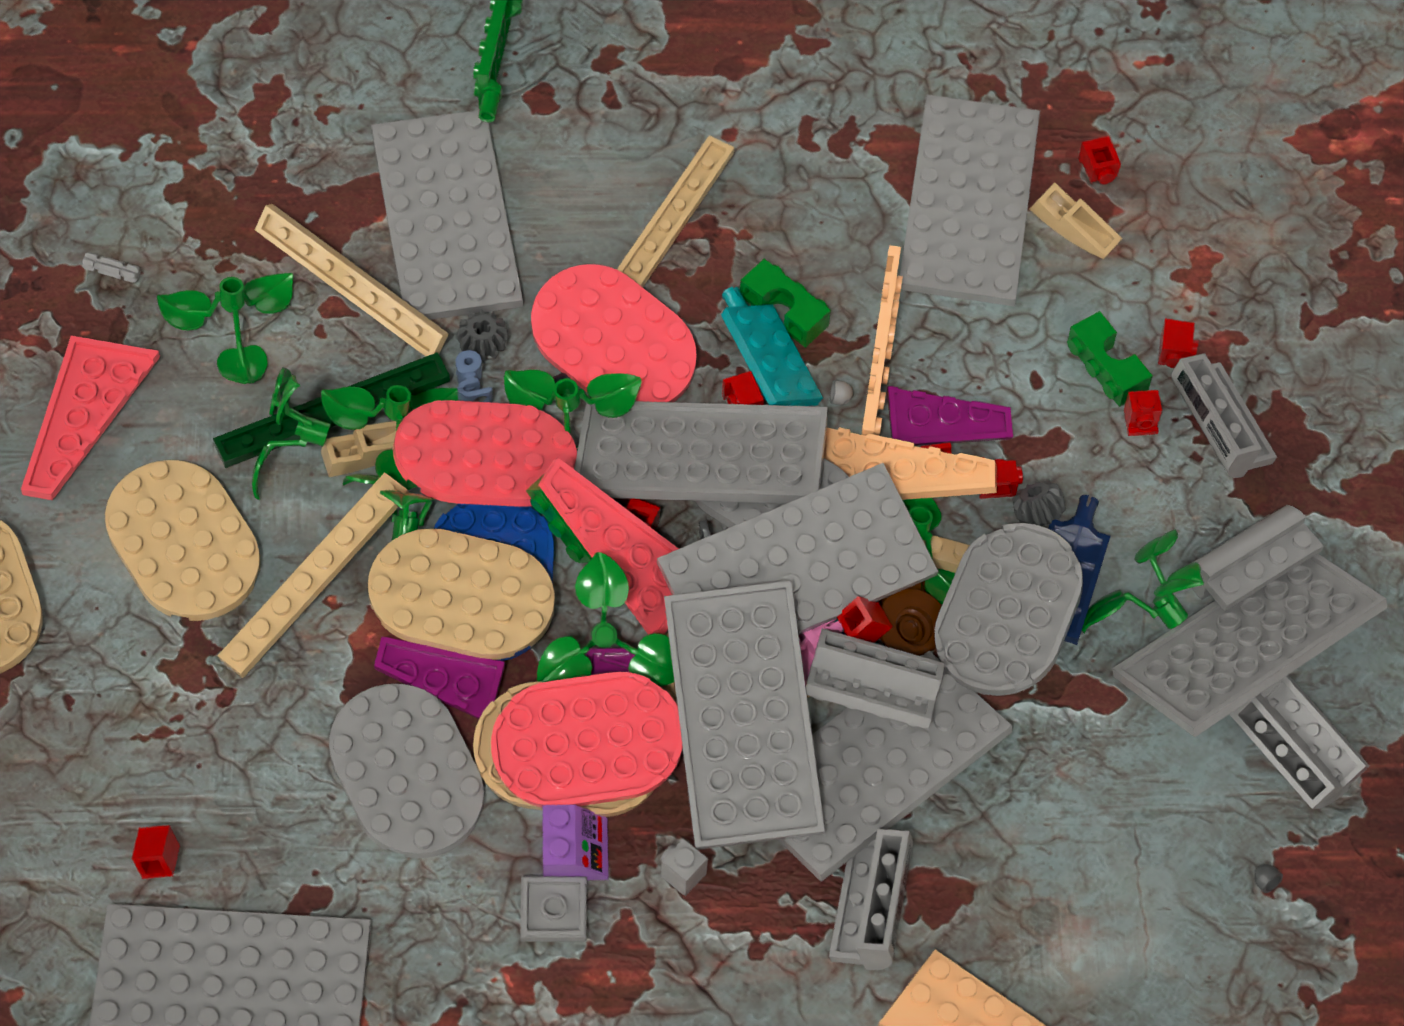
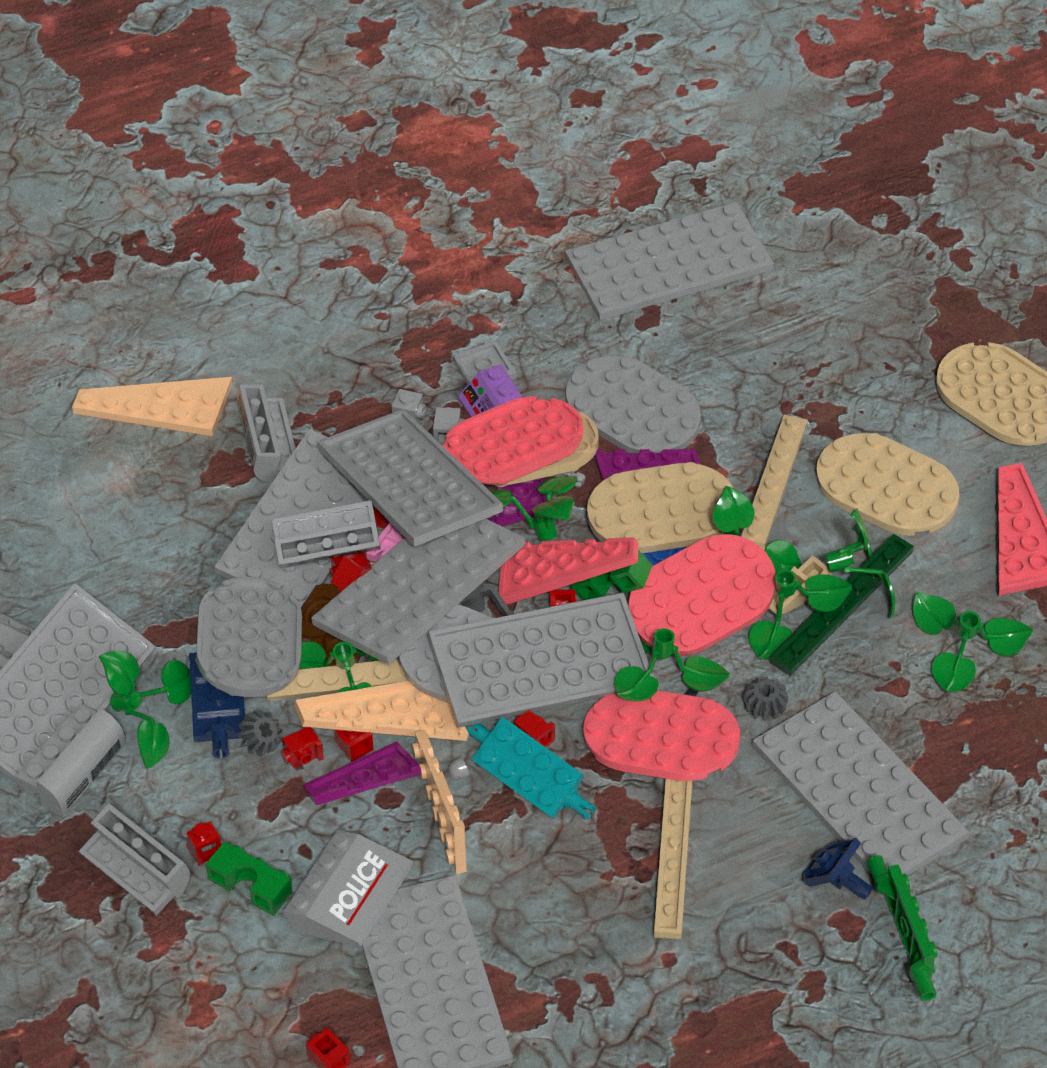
camera: 160 degrees right, 10 degrees down
red brick [132,825,180,879] -> none
tan plate [255,204,449,356] -> none
sand blue leg [455,350,493,403] -> none
green arch [740,259,831,348] -> none
tan slope [1029,183,1123,259] -> none
red brick [1158,319,1198,368] -> none
none -> light grey slope [283,830,414,947]
none -> light grey brick [433,407,465,446]
none -> dark blue piece [803,838,873,900]

